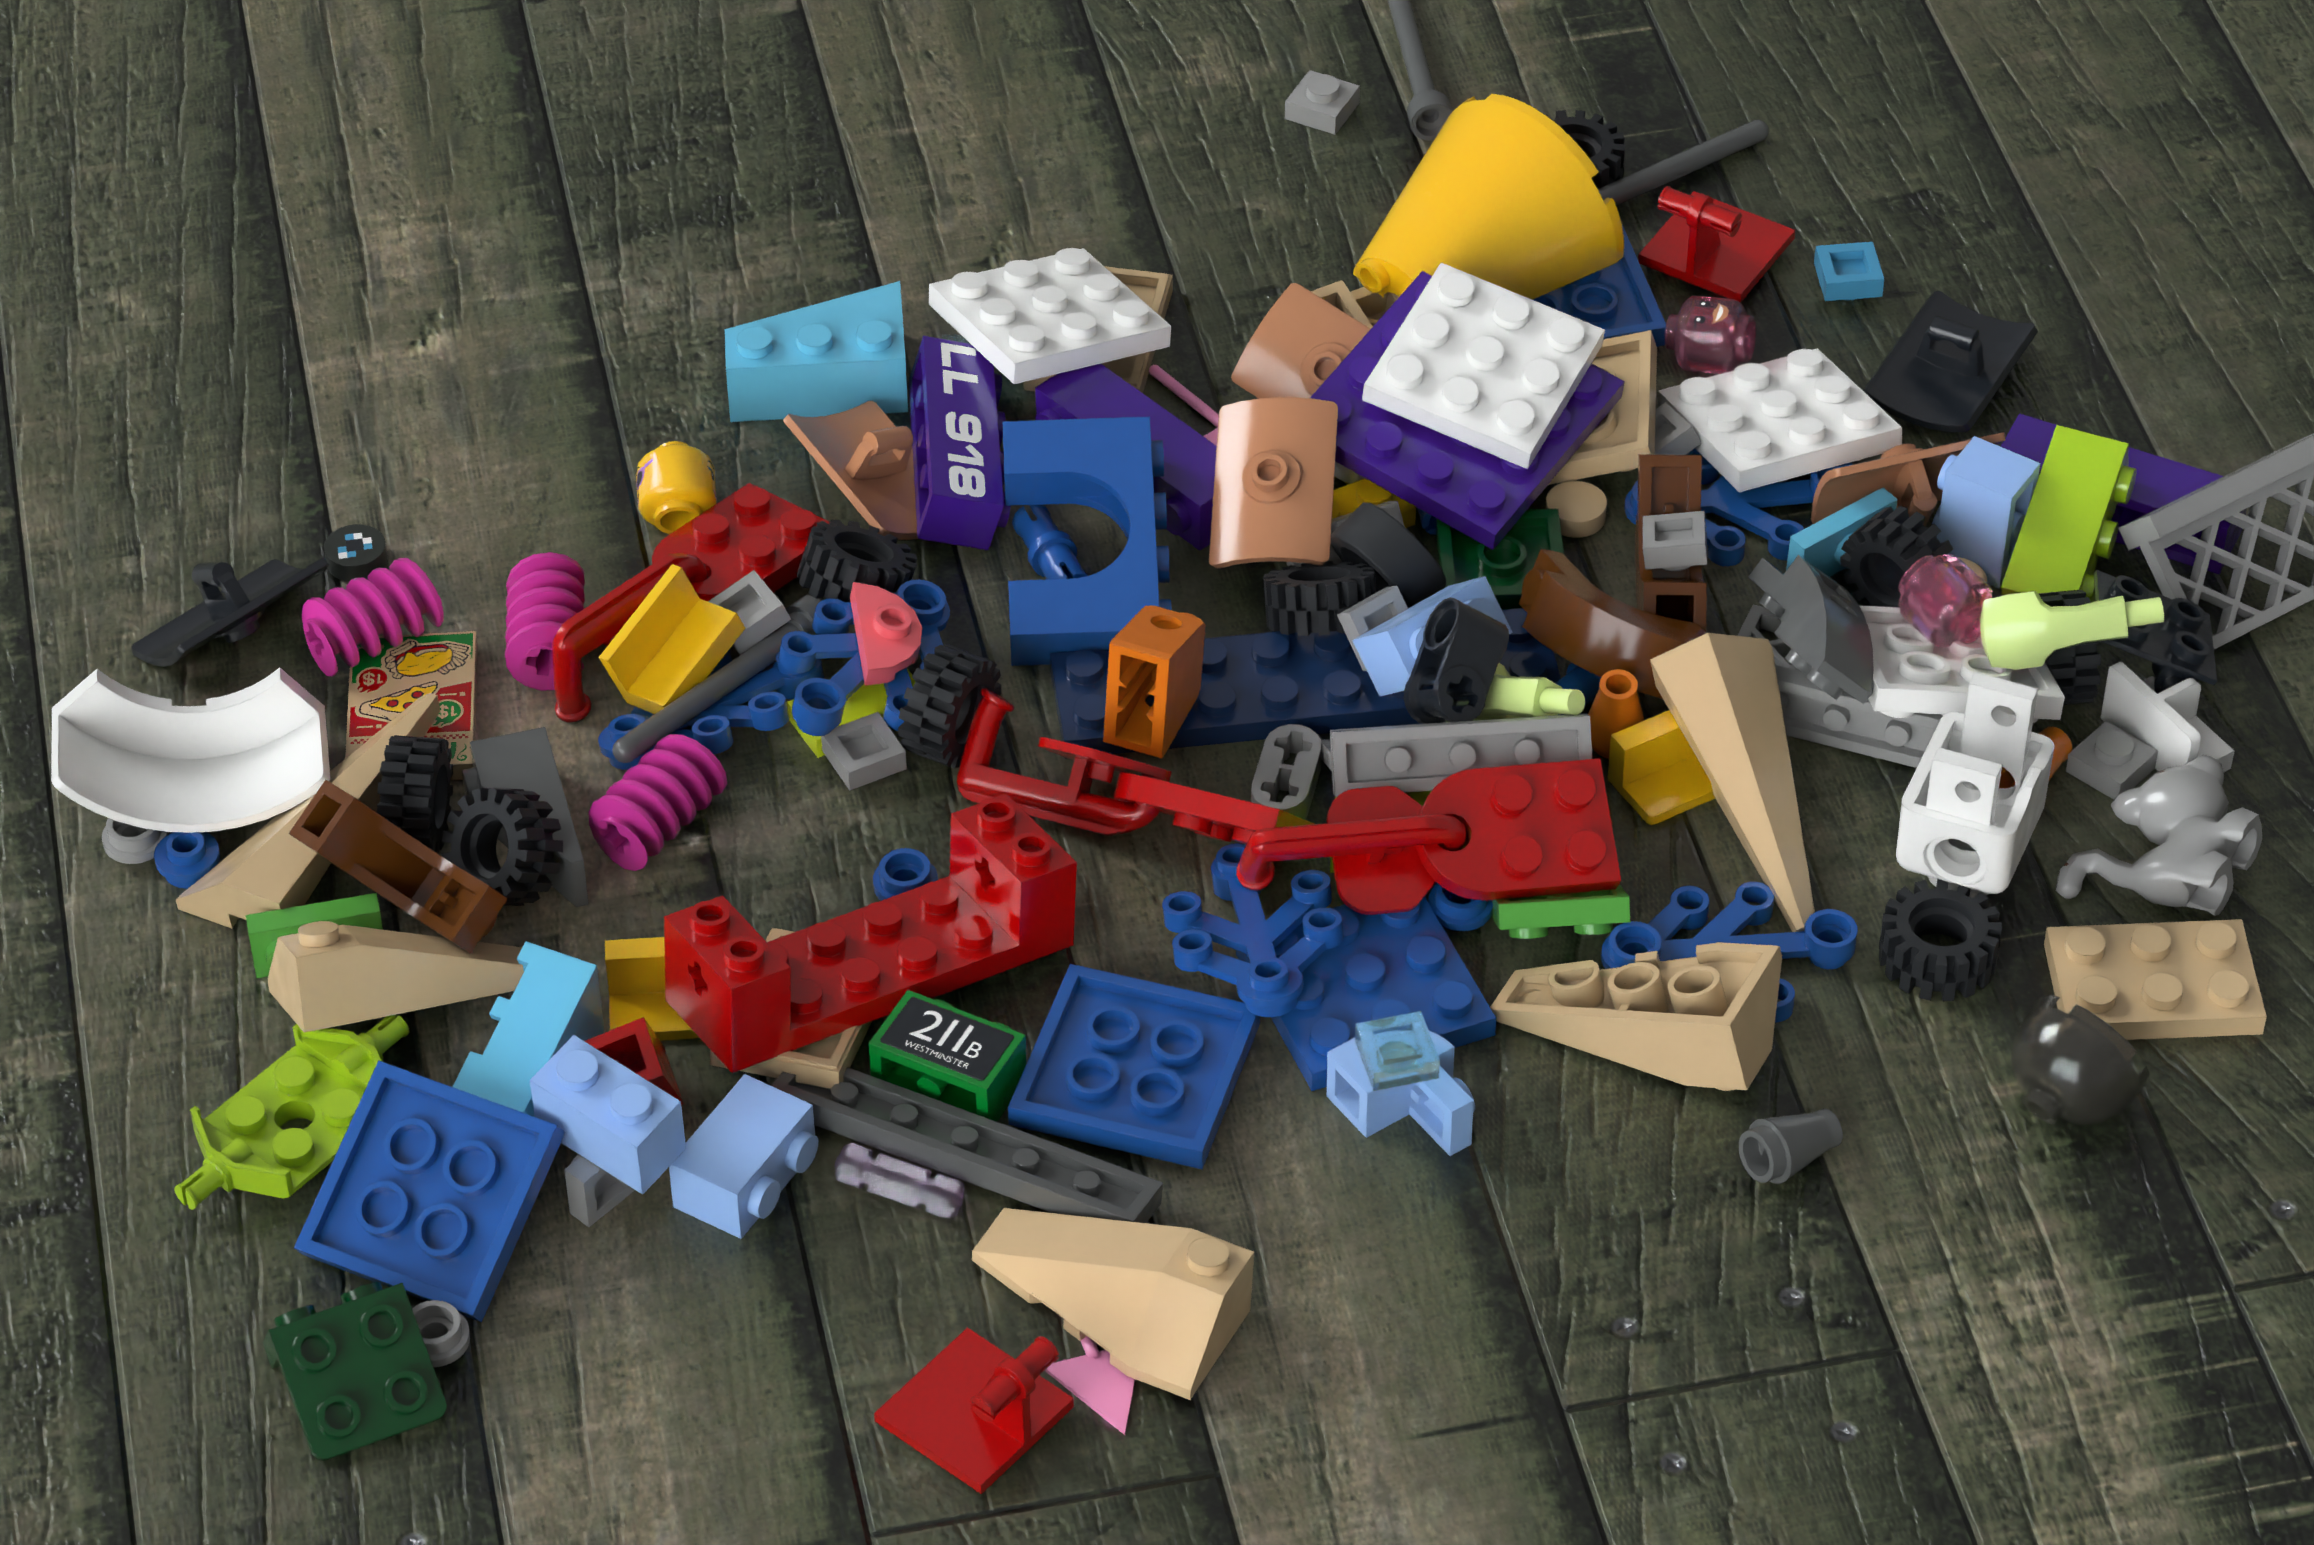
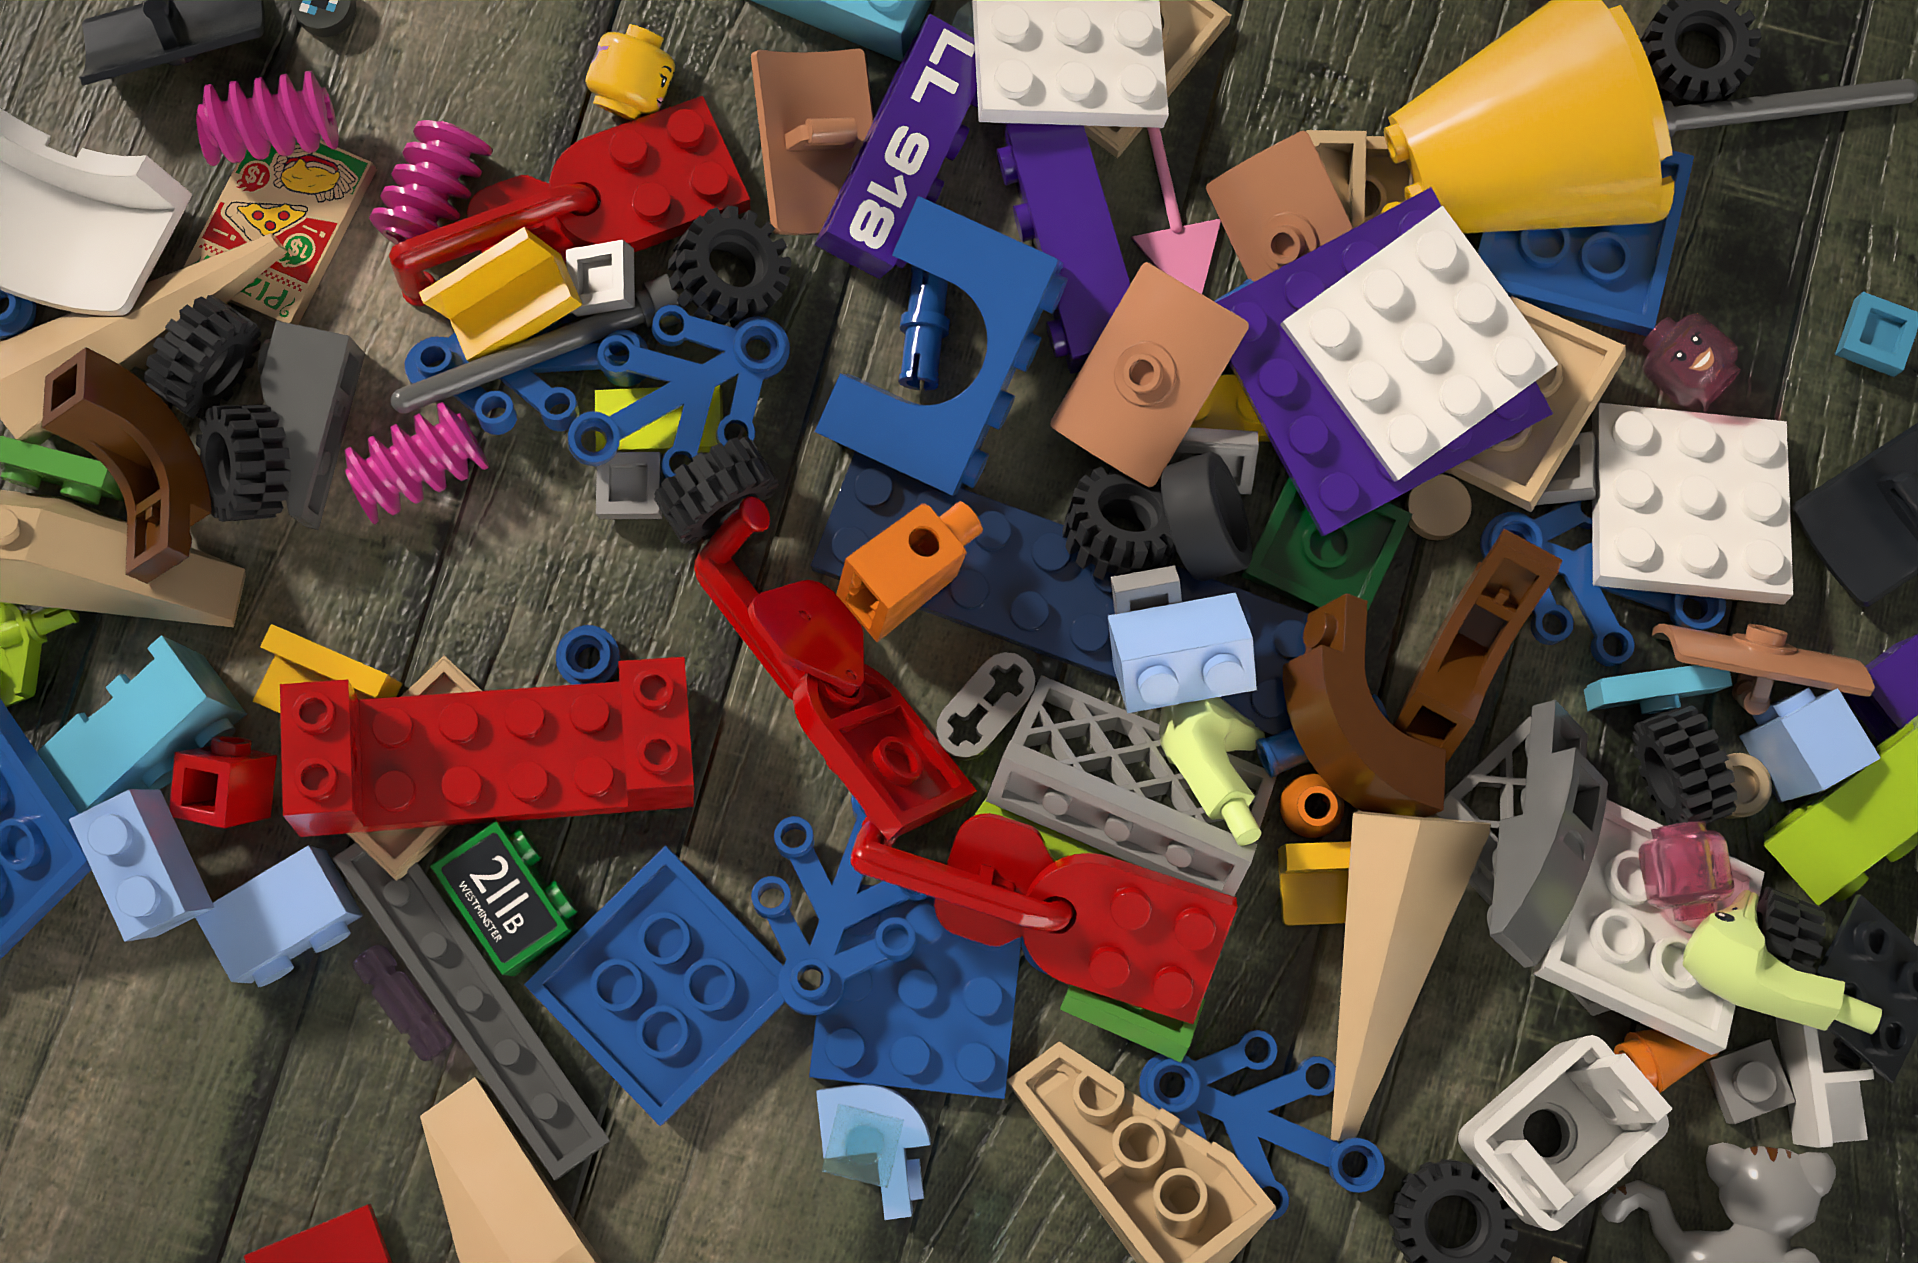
camera: 30 degrees right, 35 degrees up
coral plate [850,582,922,686] -> none
black piece [1403,597,1509,724] -> none
red plate [1638,186,1795,303] -> none
light grey plate [1643,511,1707,571] -> none

